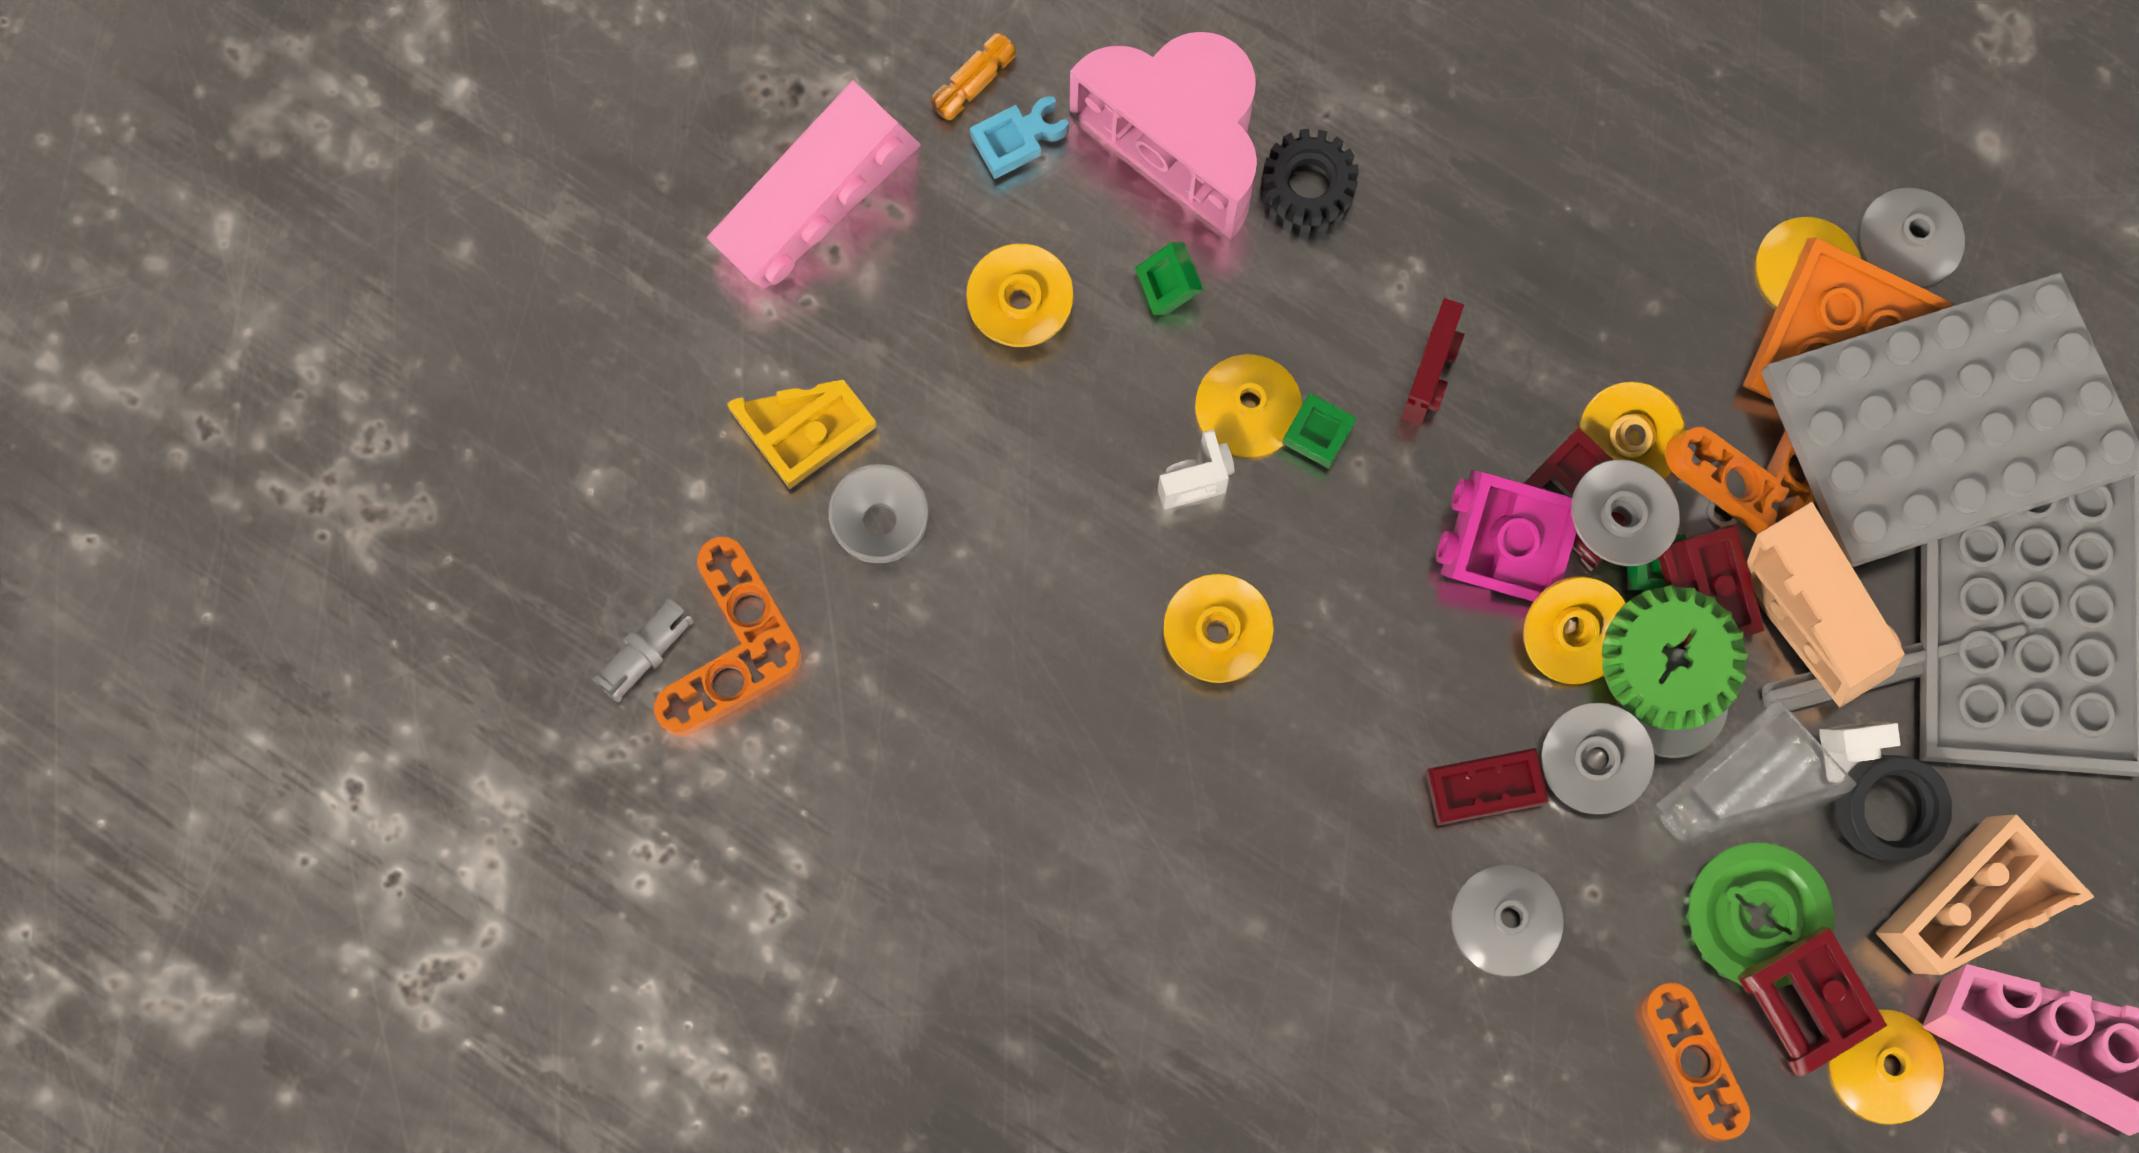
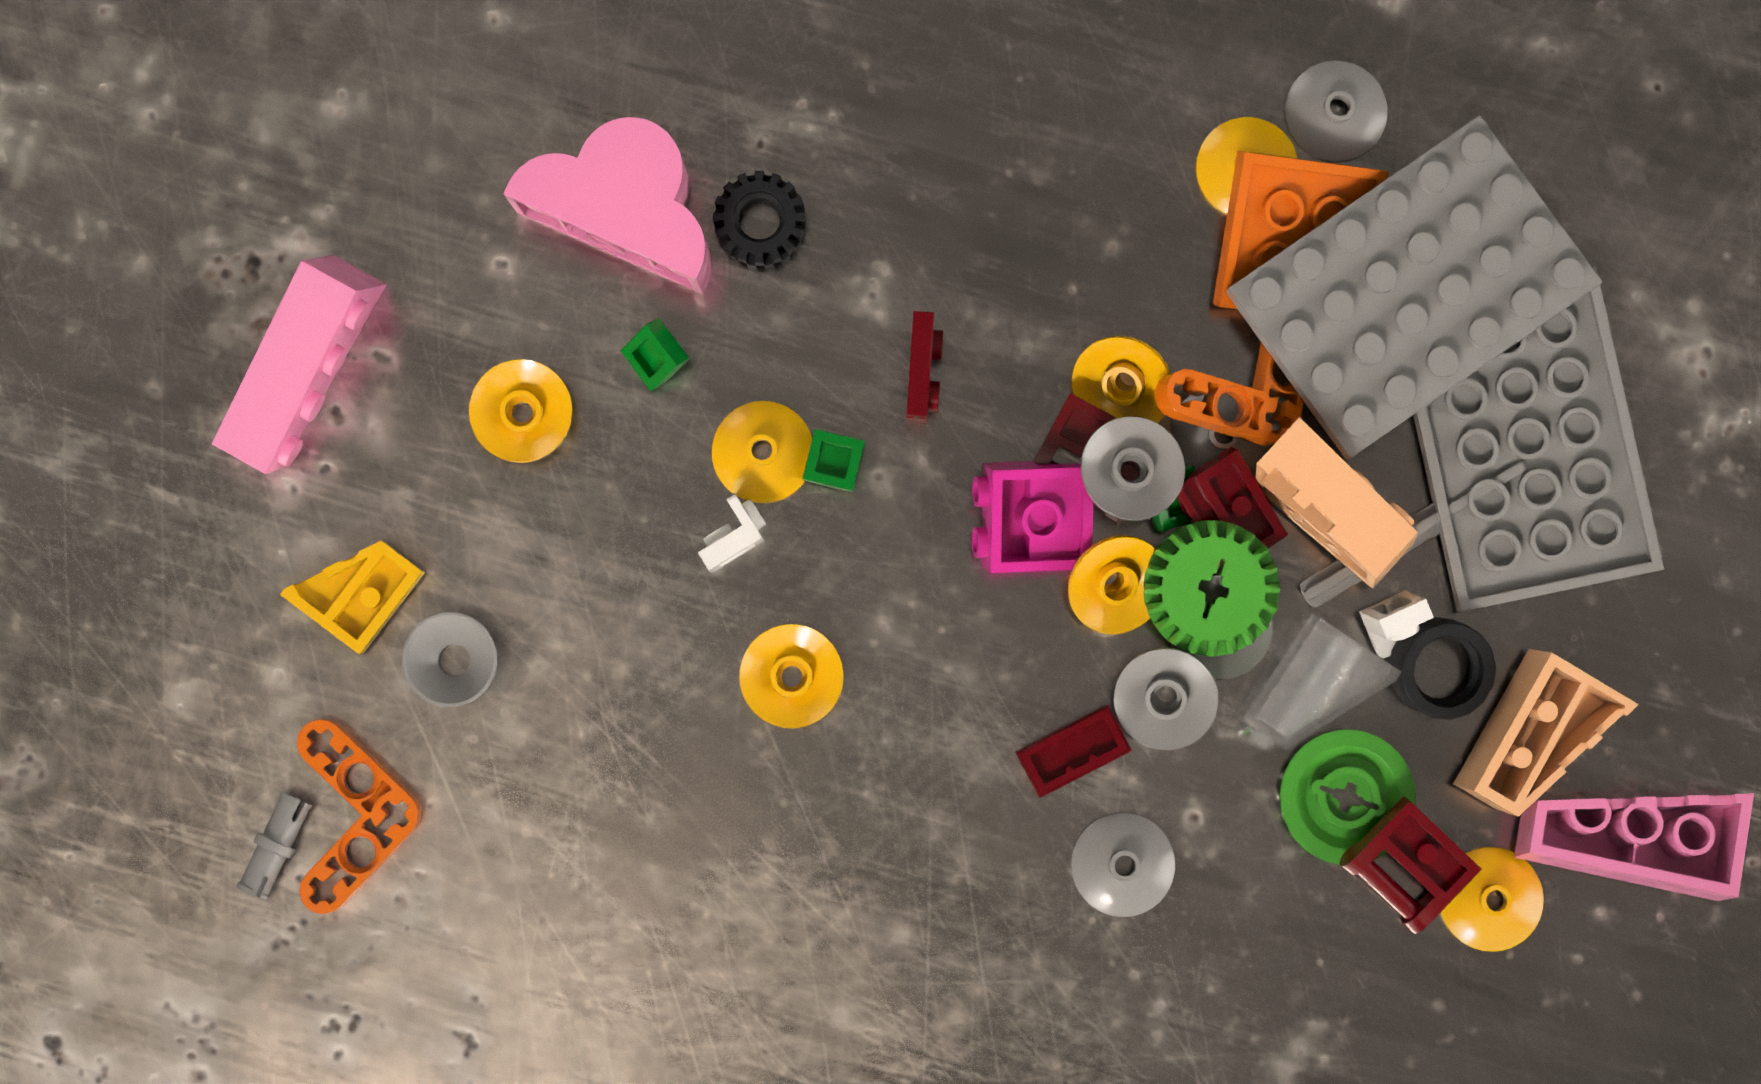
camera: 10 degrees left, 10 degrees up
light orange axle [931,33,1016,120] -> none
medium azure plate [969,96,1069,179] -> none
orange beam [1642,983,1750,1141] -> none

